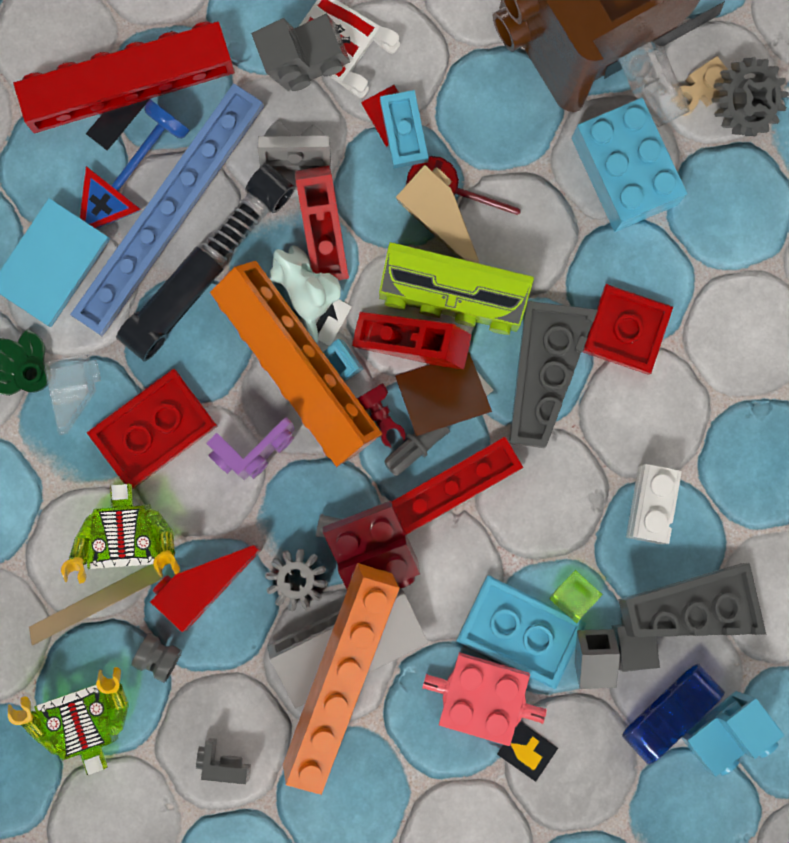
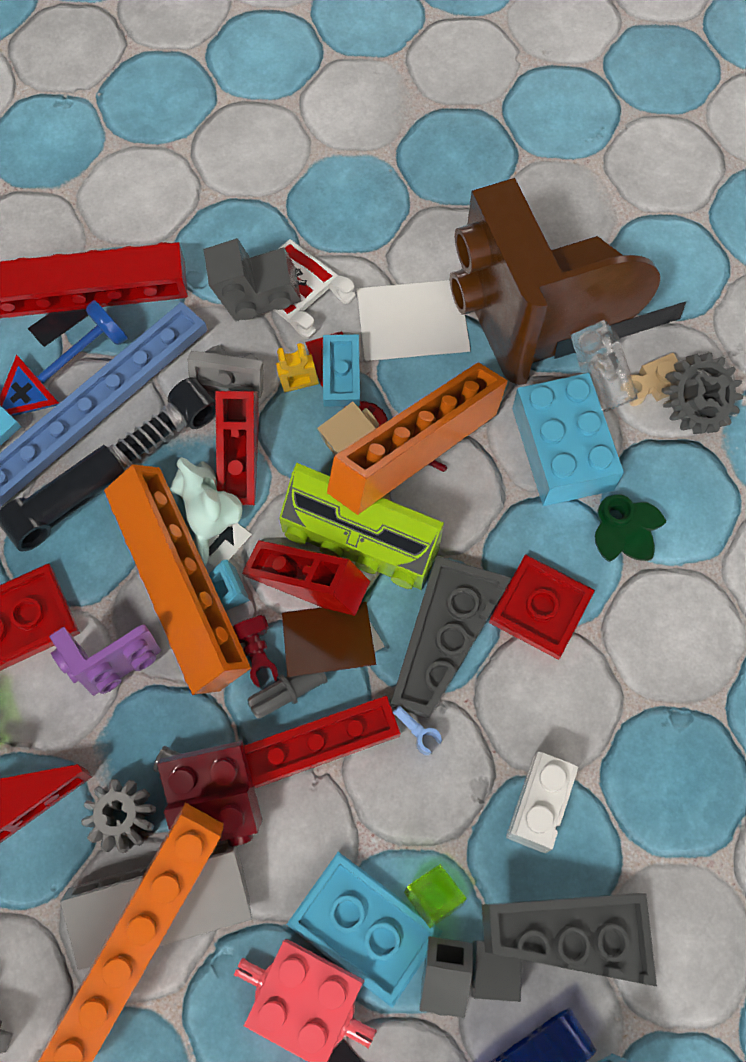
camera: 15 degrees right, 15 degrees down
none -> yellow plate [276,343,319,393]
none -> orange brick [327,362,508,515]
none -> white sticker [356,280,471,361]
none -> light blue hand [393,705,442,755]
none -> dark green plate [594,494,666,562]

